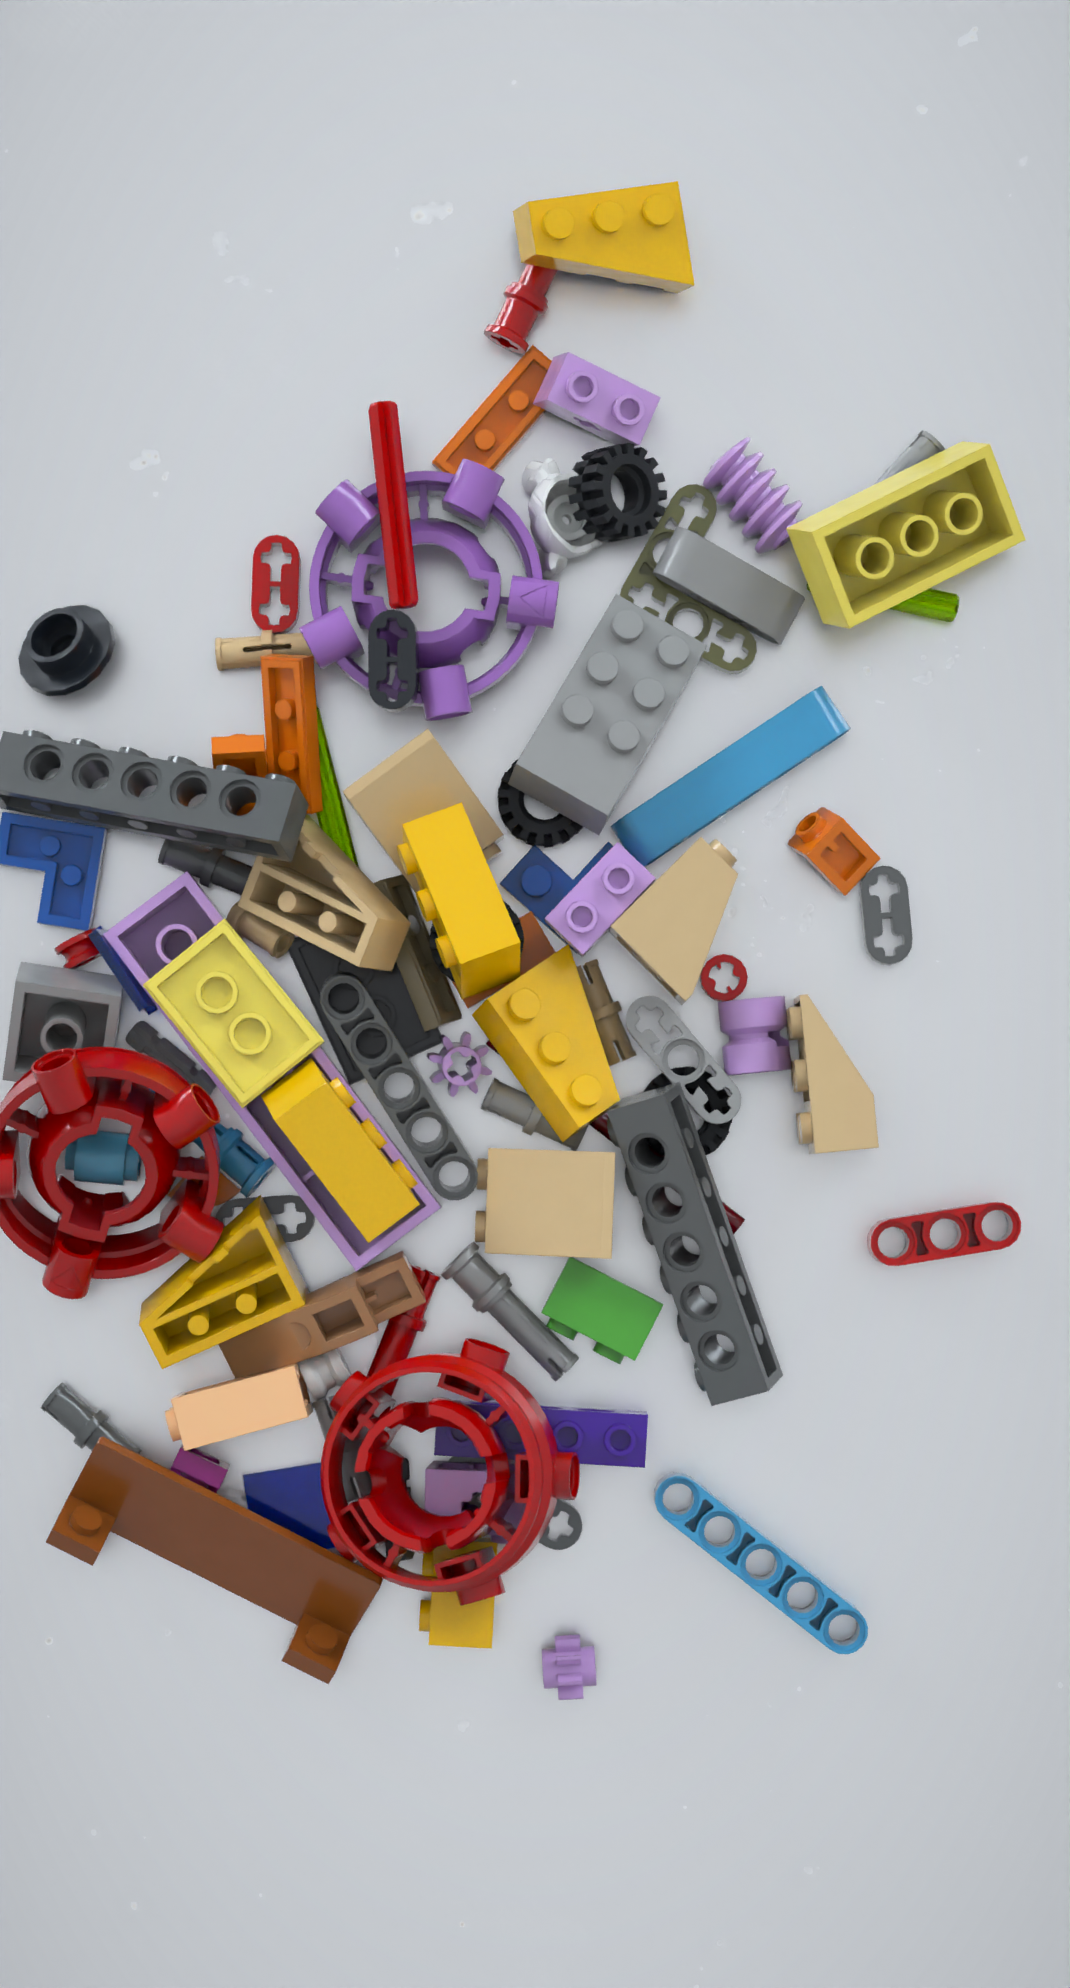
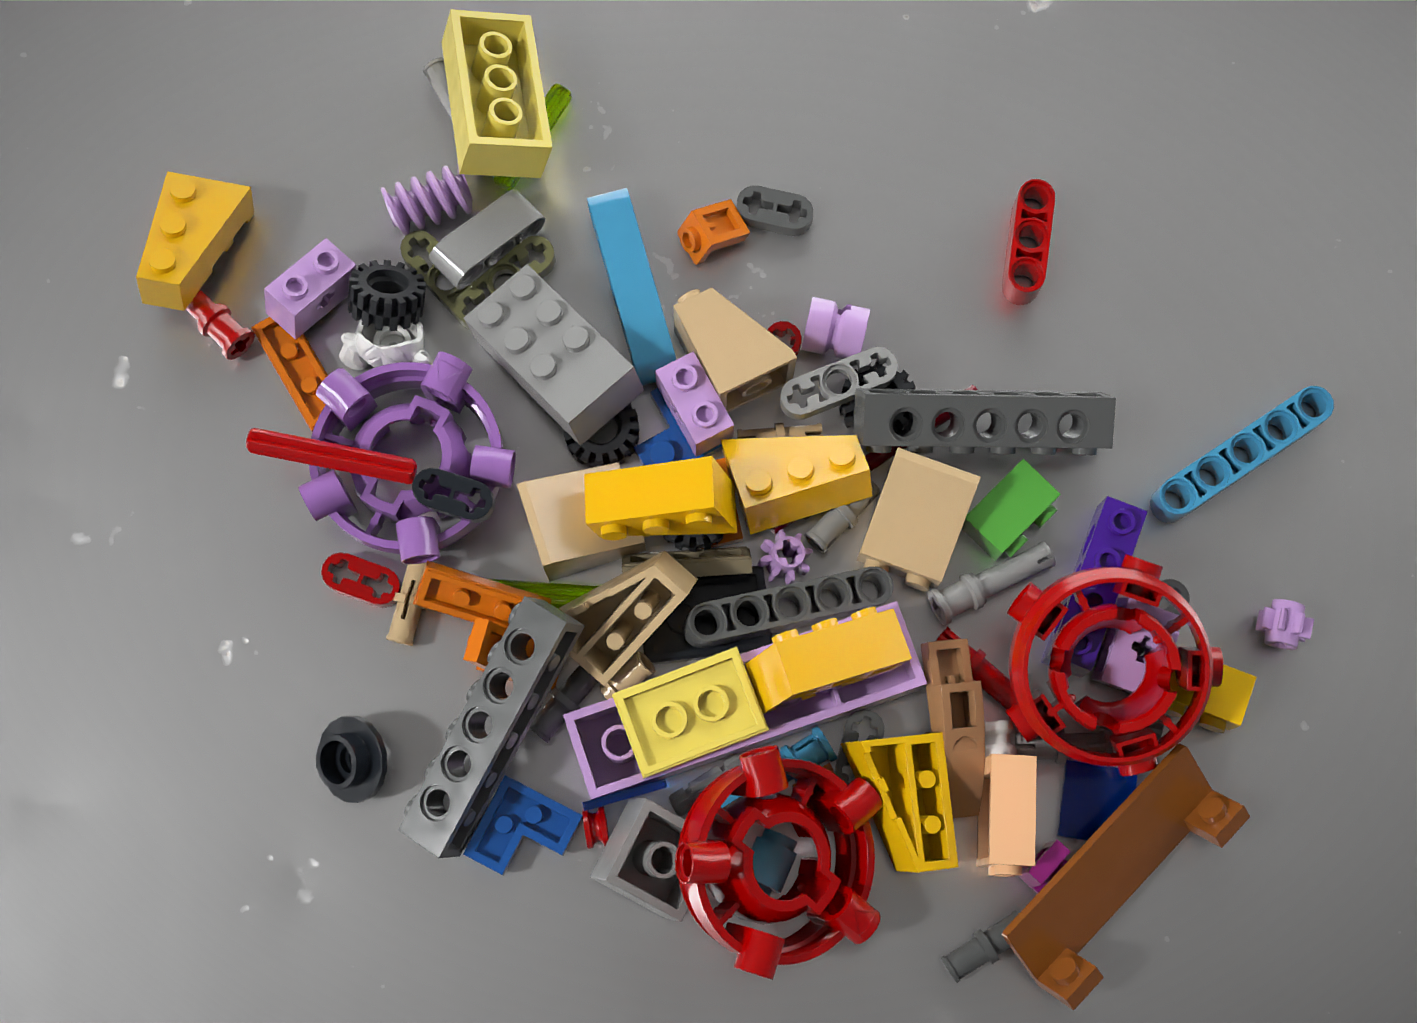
camera: 75 degrees left, 10 degrees down
tan slope [786,994,879,1154] -> none

